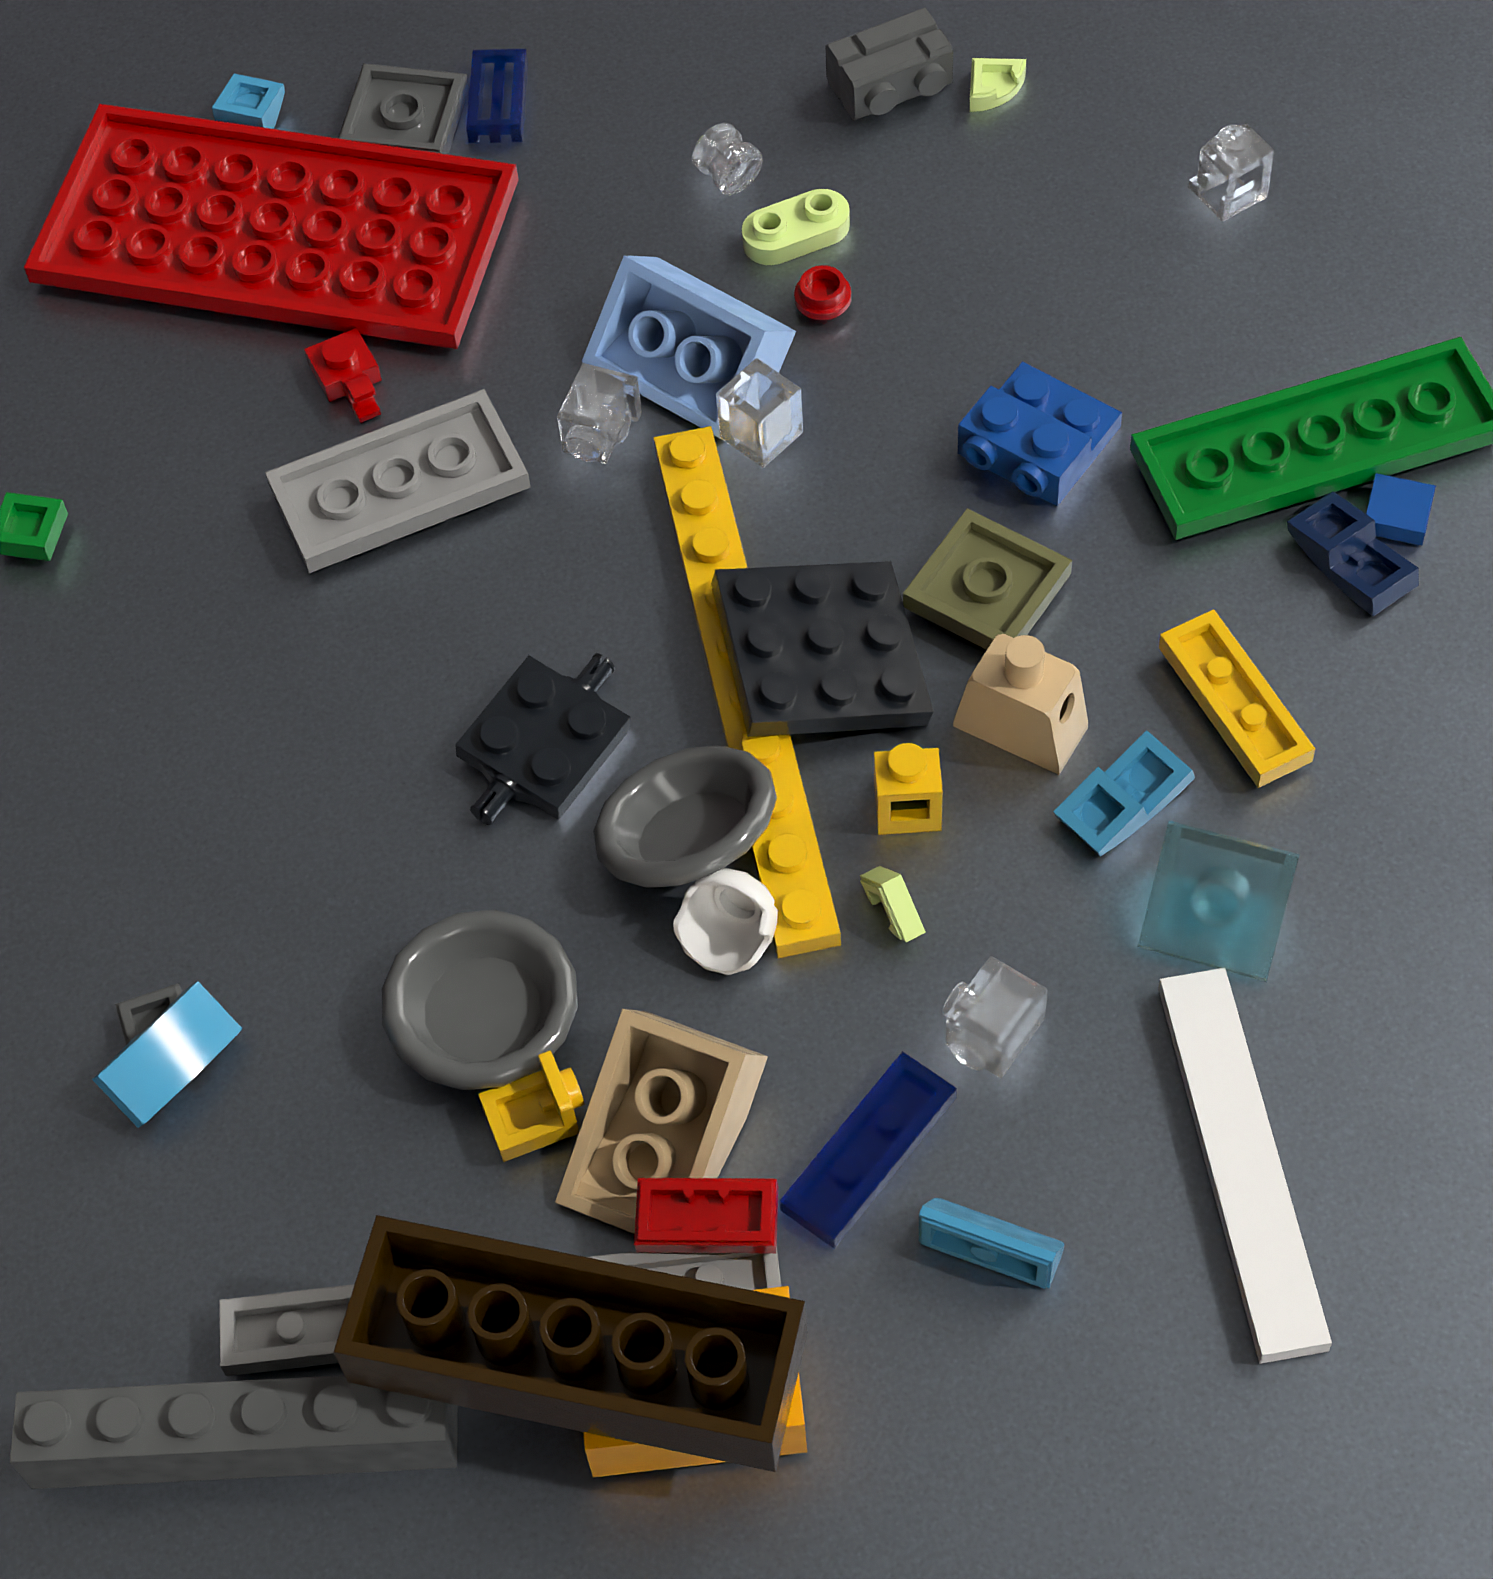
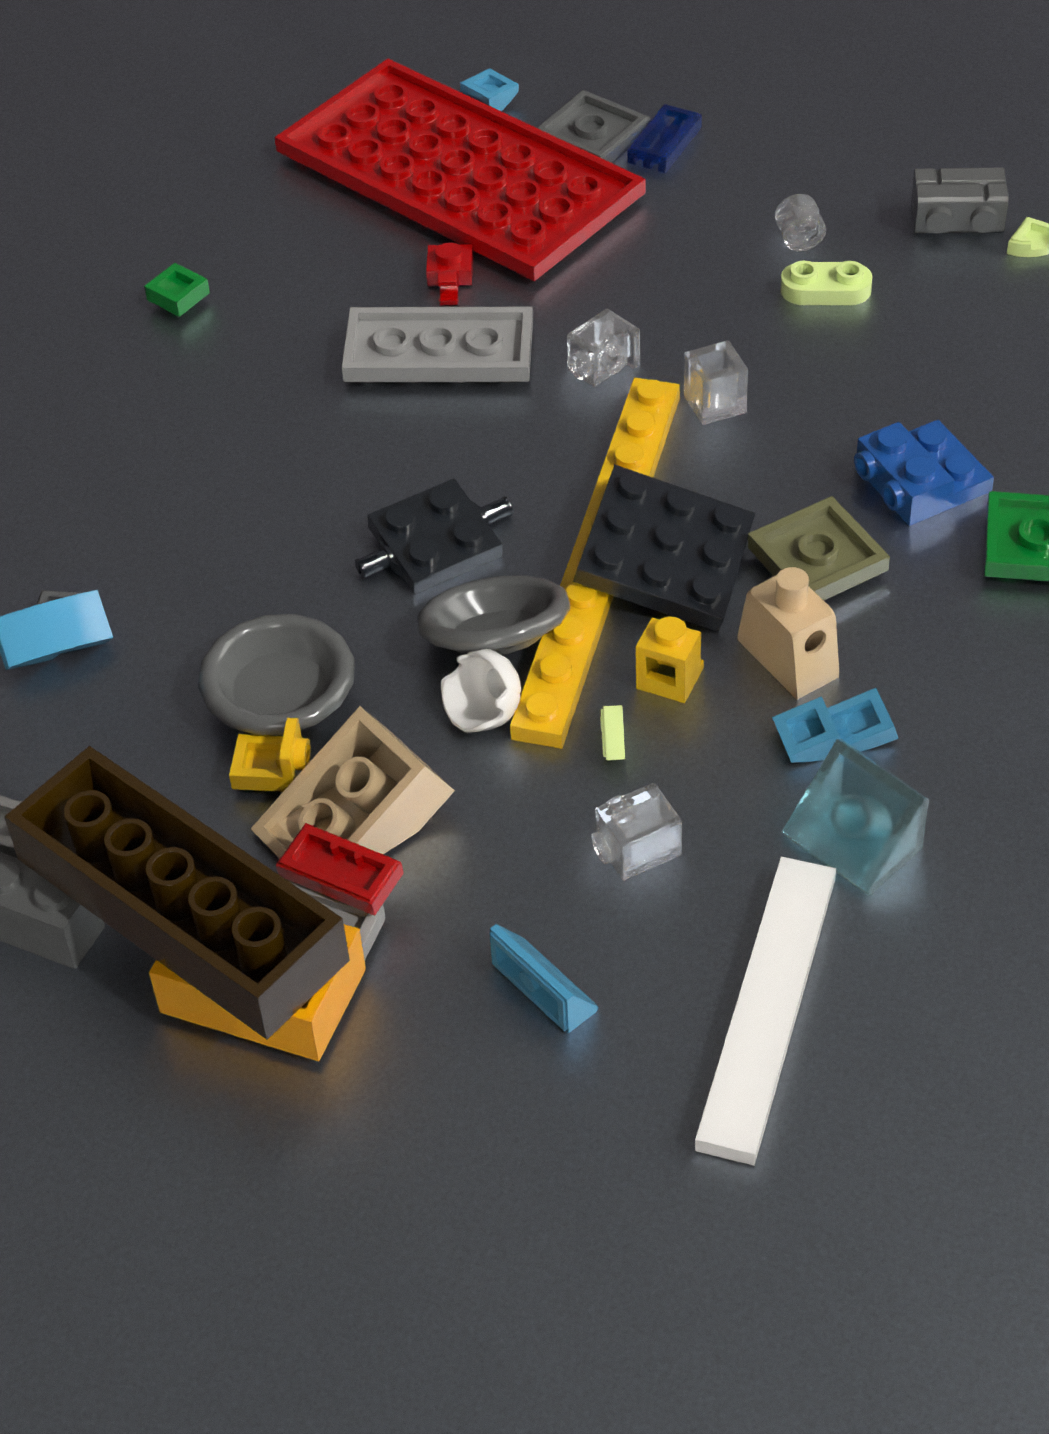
camera: 25 degrees right, 10 degrees down
light blue slope [582,256,796,439] -> none
clear blue tile [779,1051,957,1249] -> none
red plate [794,265,851,320] -> none
yellow plate [1159,609,1315,788] -> none

